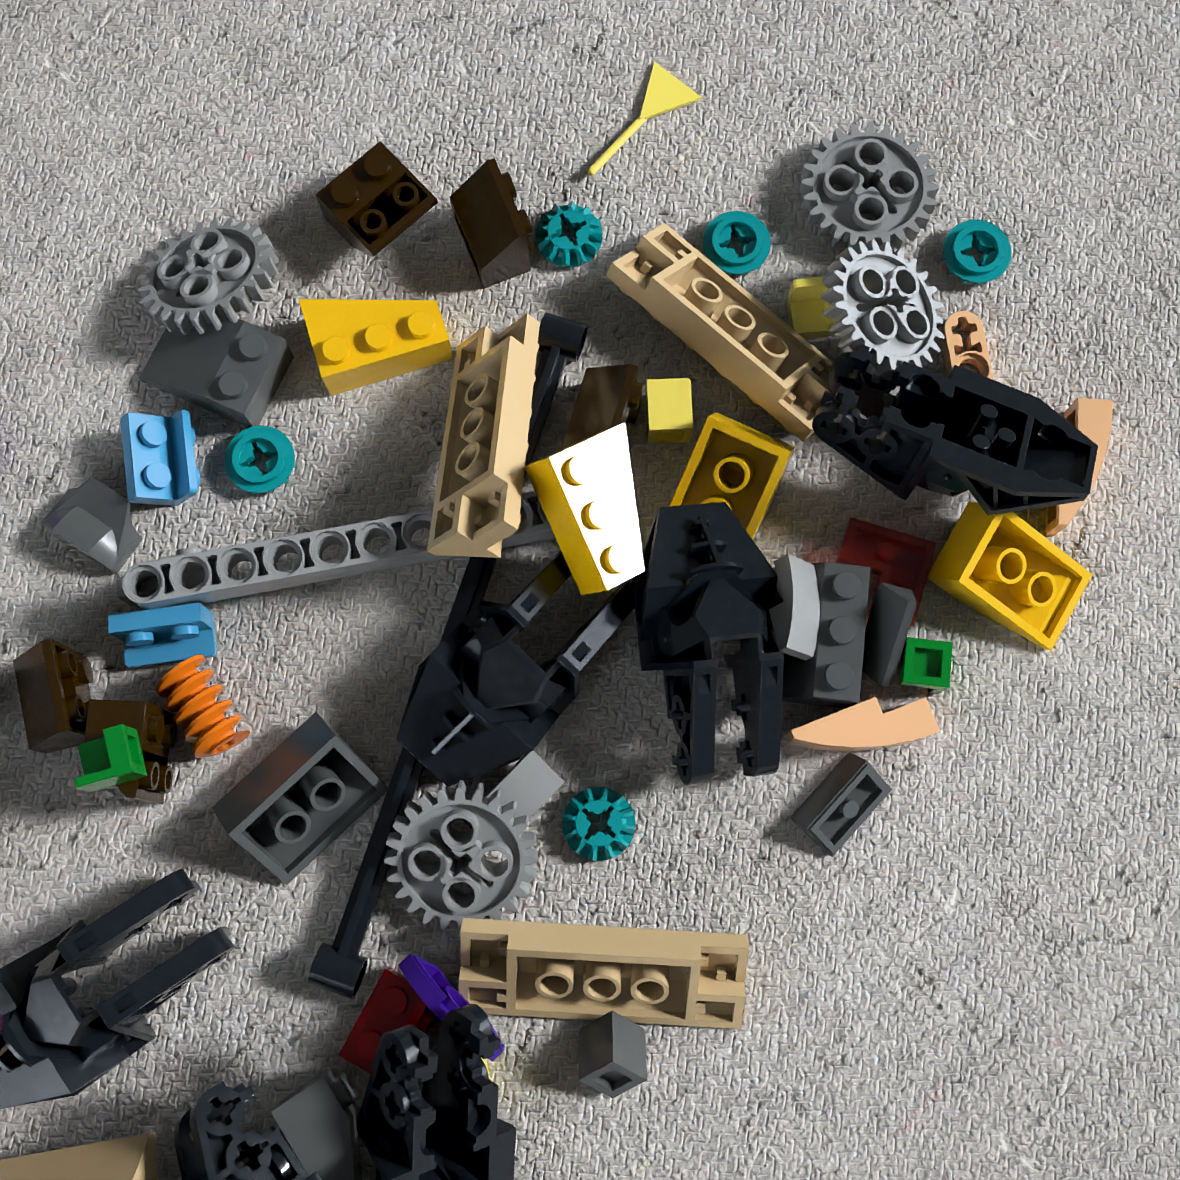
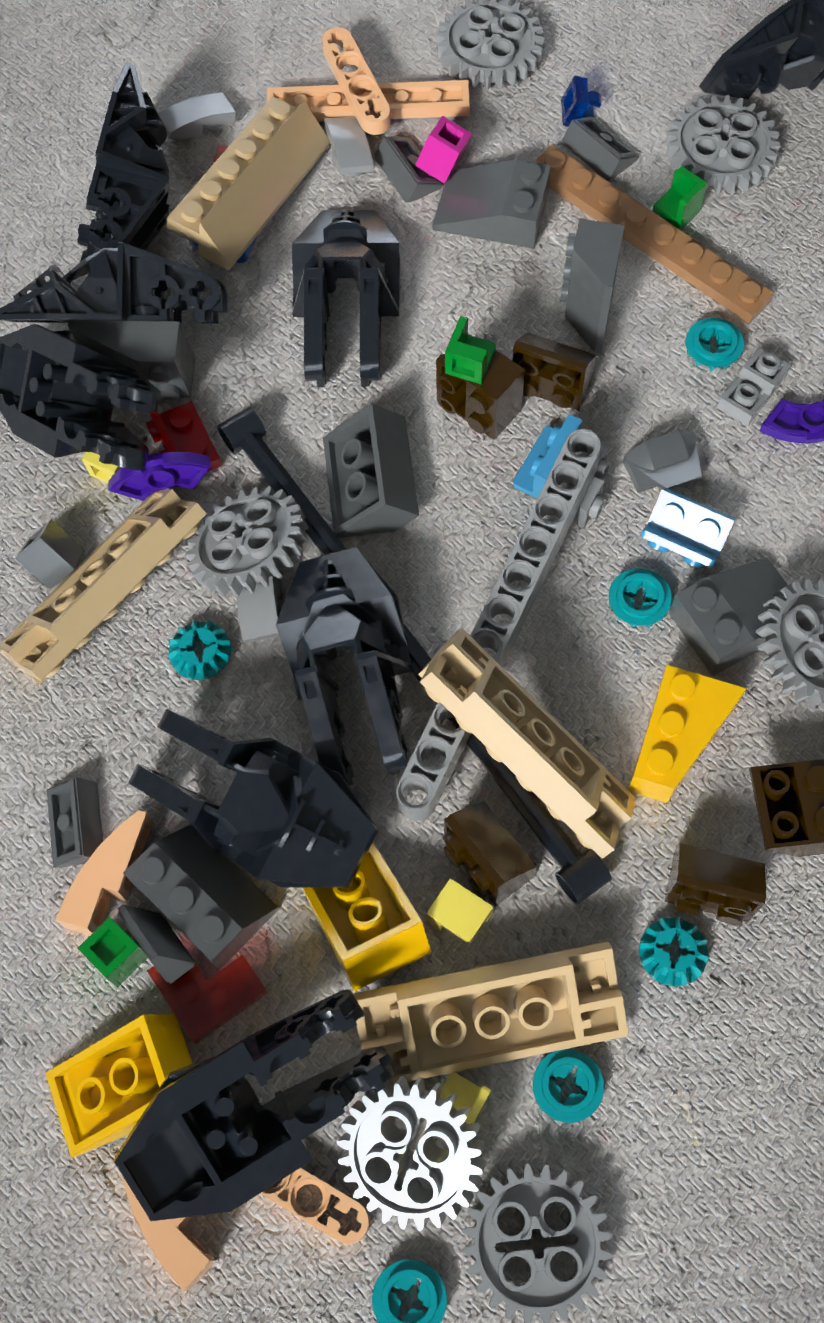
camera: 130 degrees right, 10 degrees down
orange piece [155,654,250,758] -> none
wedge [524,423,645,595] -> none
light yellow piece [587,62,702,176] -> none
light grey slope [769,554,820,661] -> none

